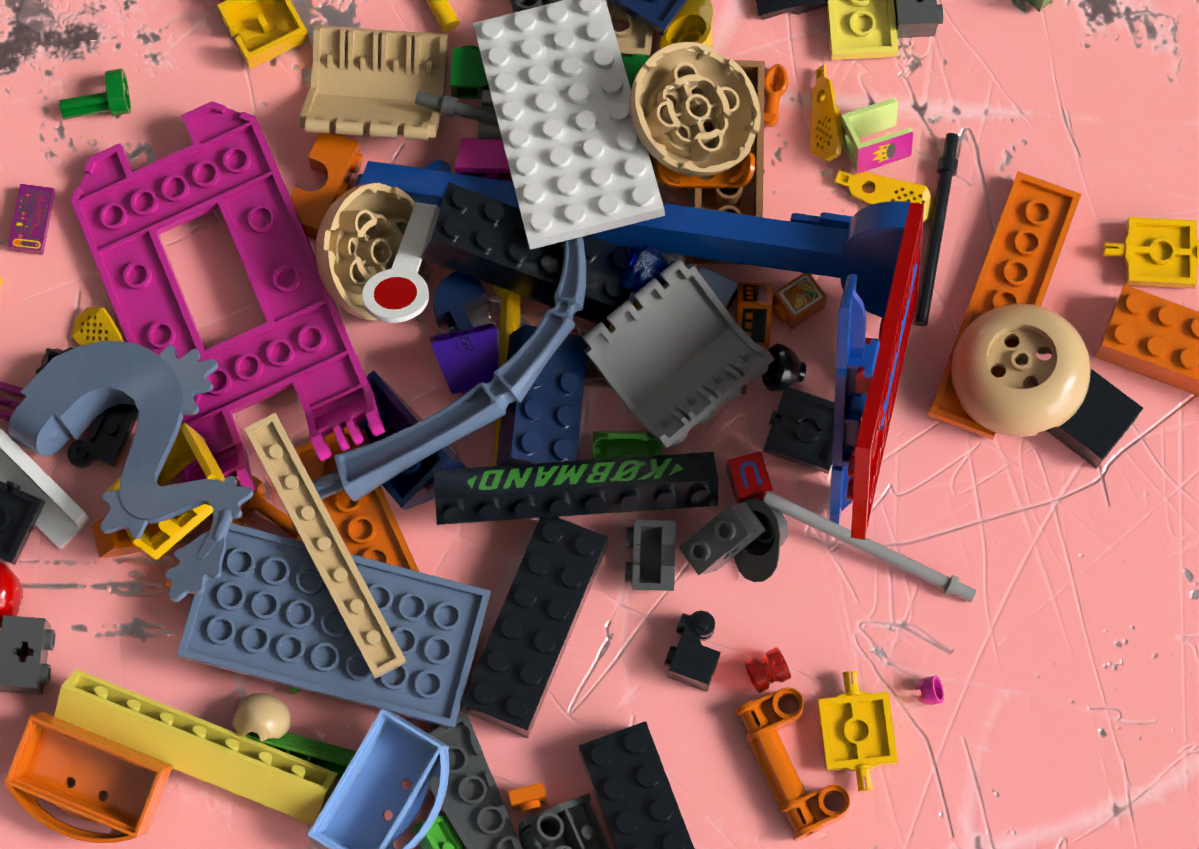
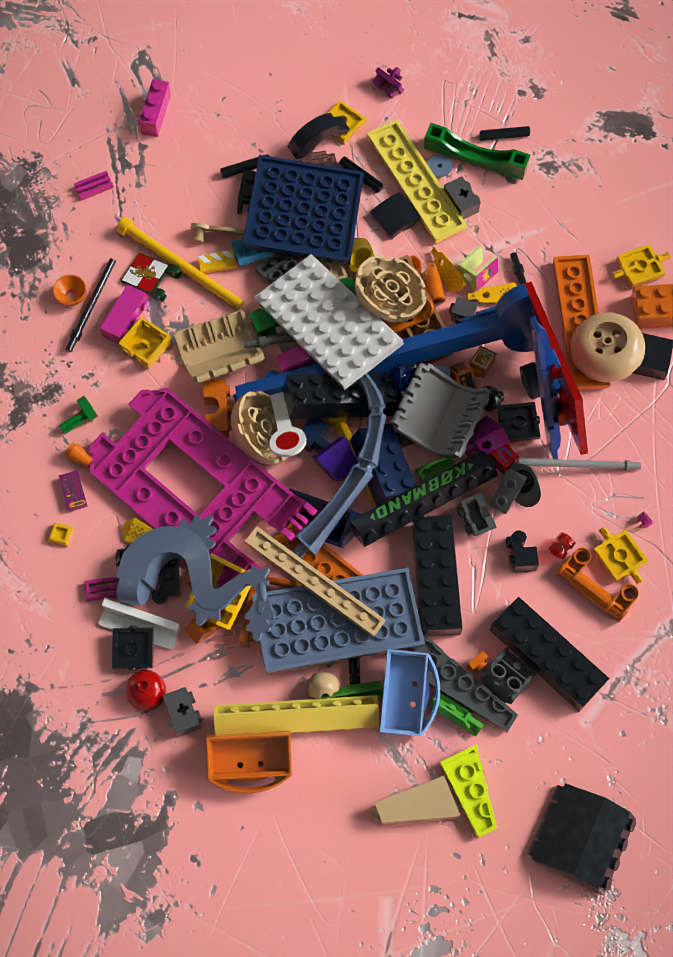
camera: 25 degrees left, 5 degrees down
none -> orange cone [64,442,93,468]
none -> black axle [349,657,360,685]
none -> orange piece [425,263,445,306]
none -> dark grey brick [448,297,478,324]
none -> magenta torso [465,415,510,456]

